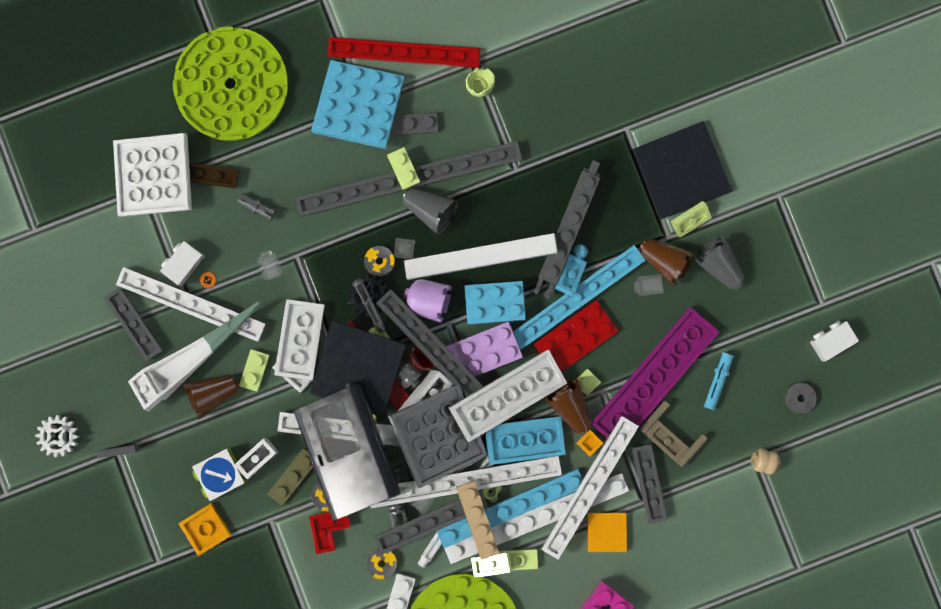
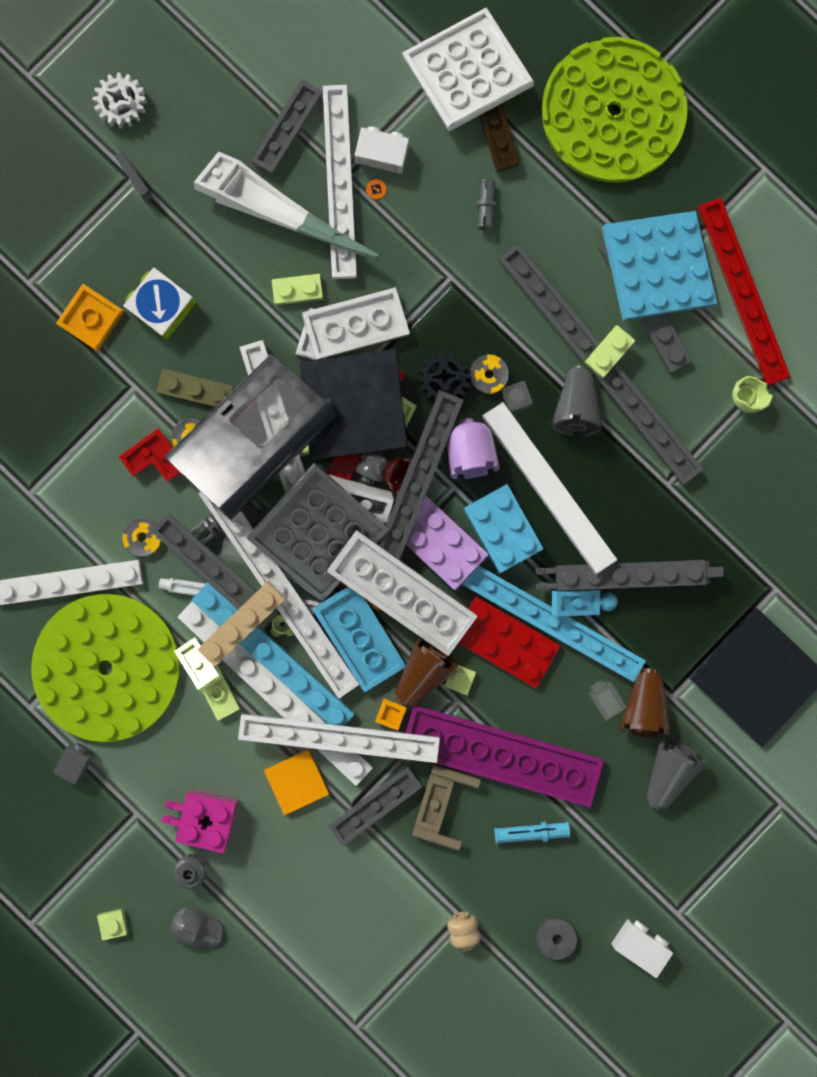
camera: 60 degrees right, 0 degrees up
reddish brown cone [183,375,240,420] -> none
white brick [234,438,279,479] -> none
clear brick [257,251,284,281] -> none
dark grey piece [353,278,386,332] -> none
yellowish green plate [671,201,712,238] -> none

